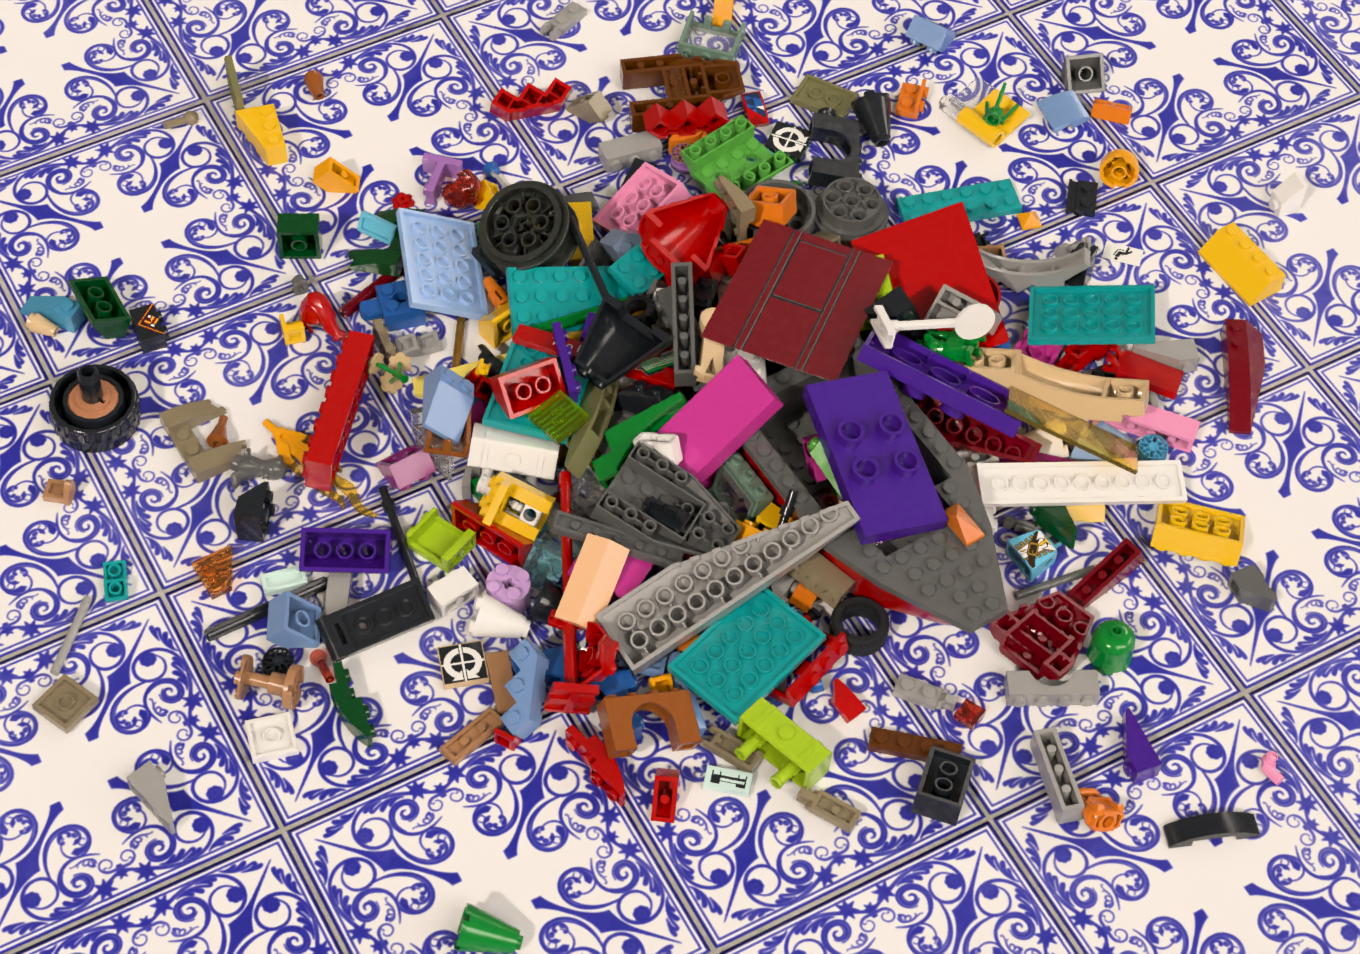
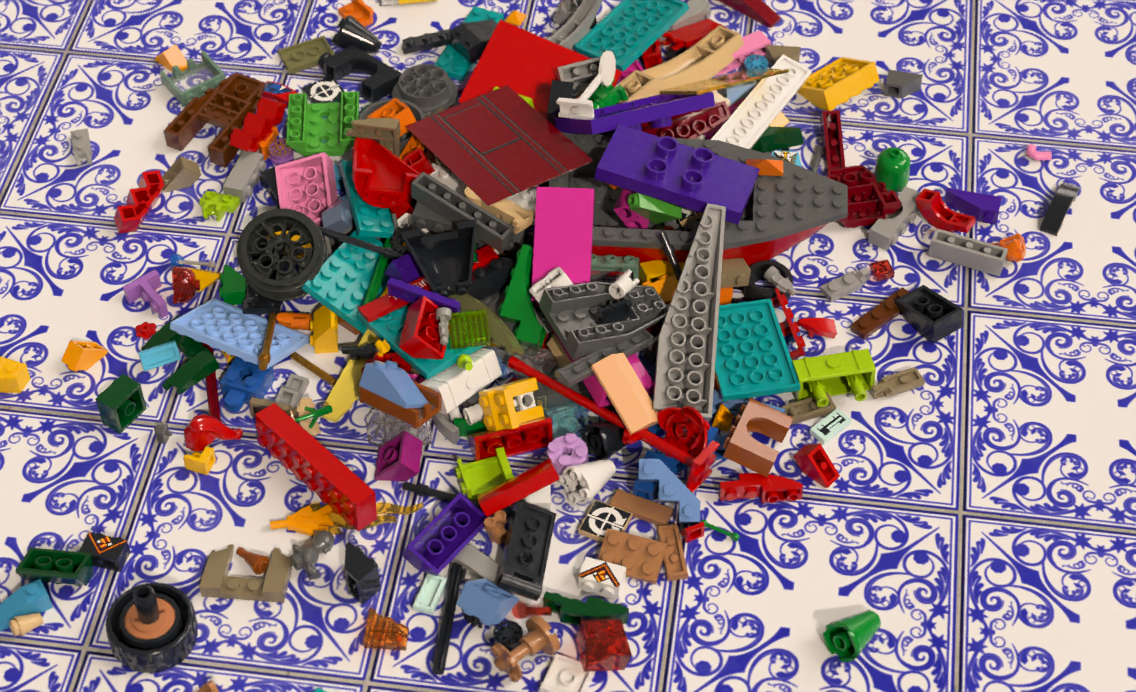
camera: 50 degrees left, 5 degrees down
none -> lime plate [199,191,240,221]
none -> pearl gold bar [258,313,277,371]
none -> black plate [402,29,451,54]
none -> light grey piece [436,307,452,345]
none -> black slope [449,19,497,64]
none -> lime bar [457,354,473,371]
none -> red slope [478,458,560,517]
none -> medium nougat plate [484,510,508,545]
none -> clear red slope [574,619,632,672]
none -> white brick [578,557,626,599]
none -> medium nougat plate [598,528,667,584]
none -> white hinge [609,269,640,300]
none -> green hinge [700,519,740,541]
none -> light grey piece [764,266,796,296]
none -> dark tan slope [766,45,801,66]
none -> red arch [915,188,976,233]

